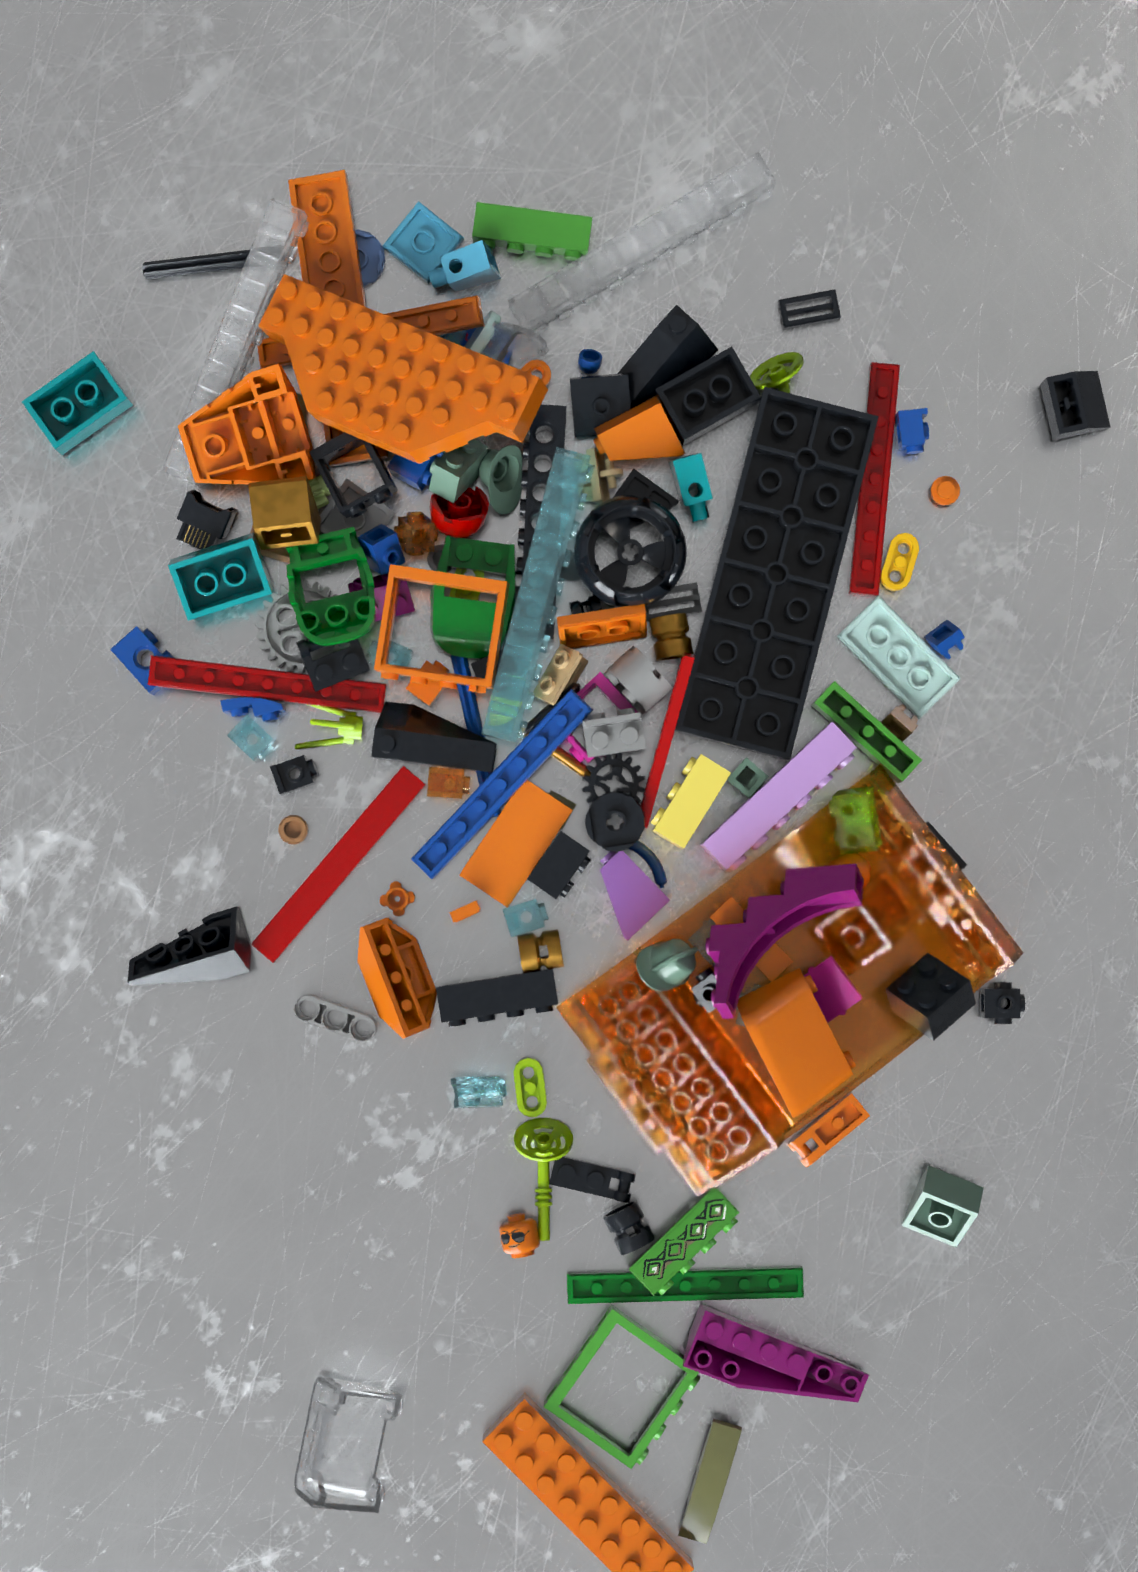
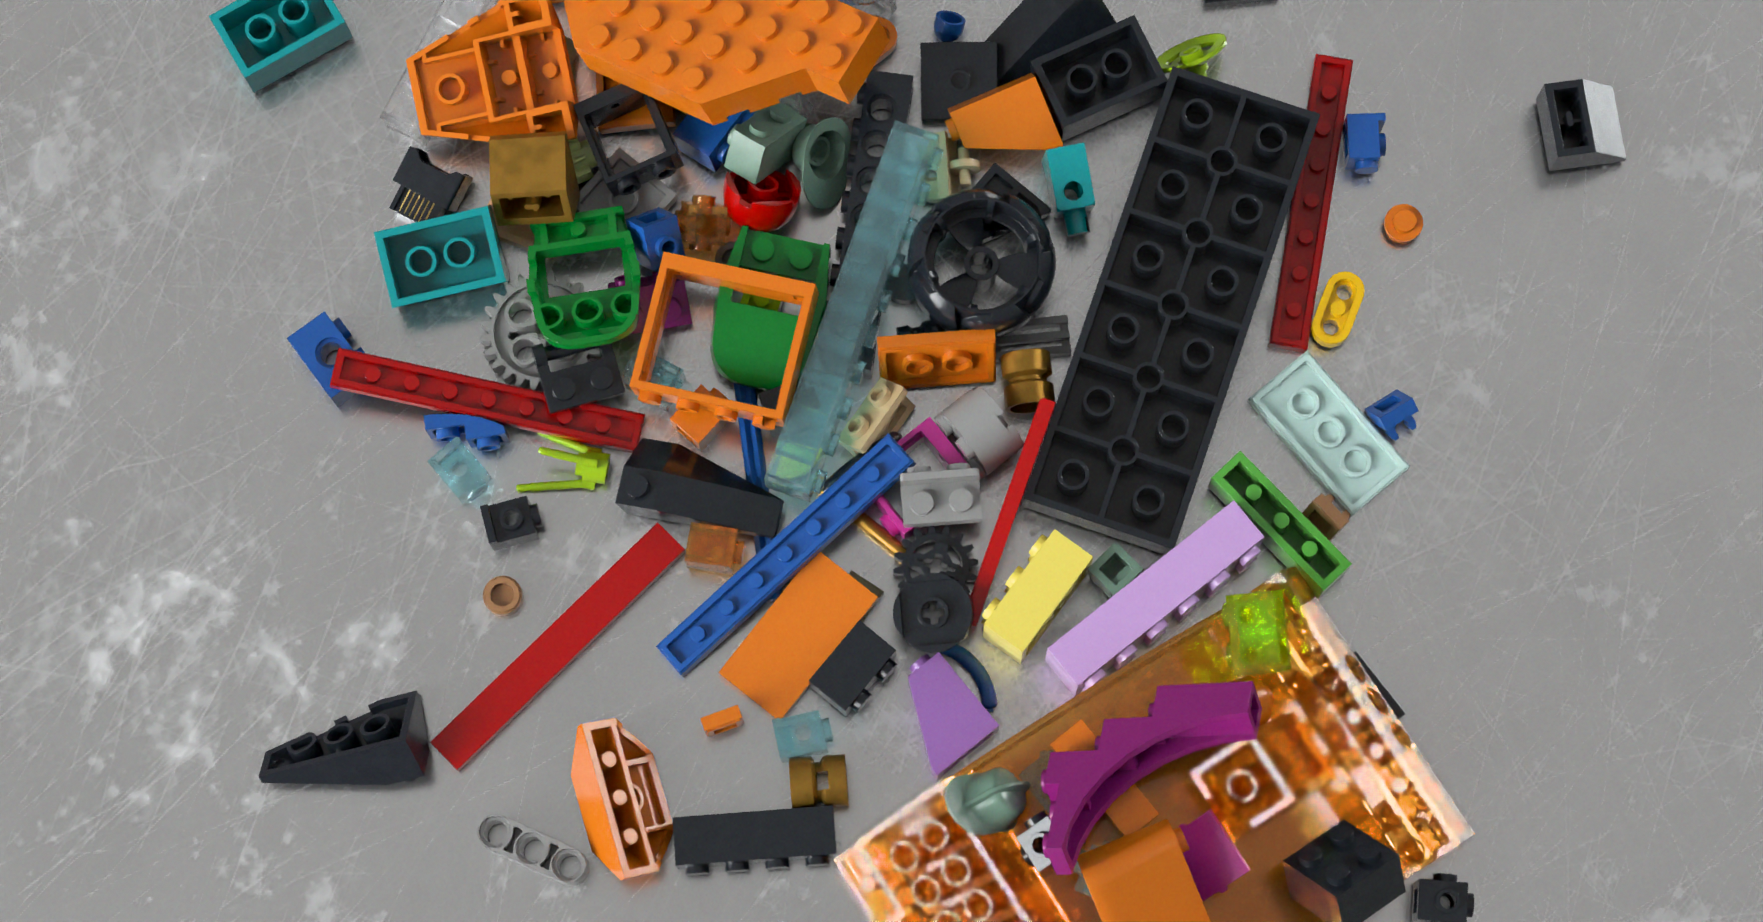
camera: 10 degrees right, 10 degrees down
orange plate [380,881,415,916] -> none

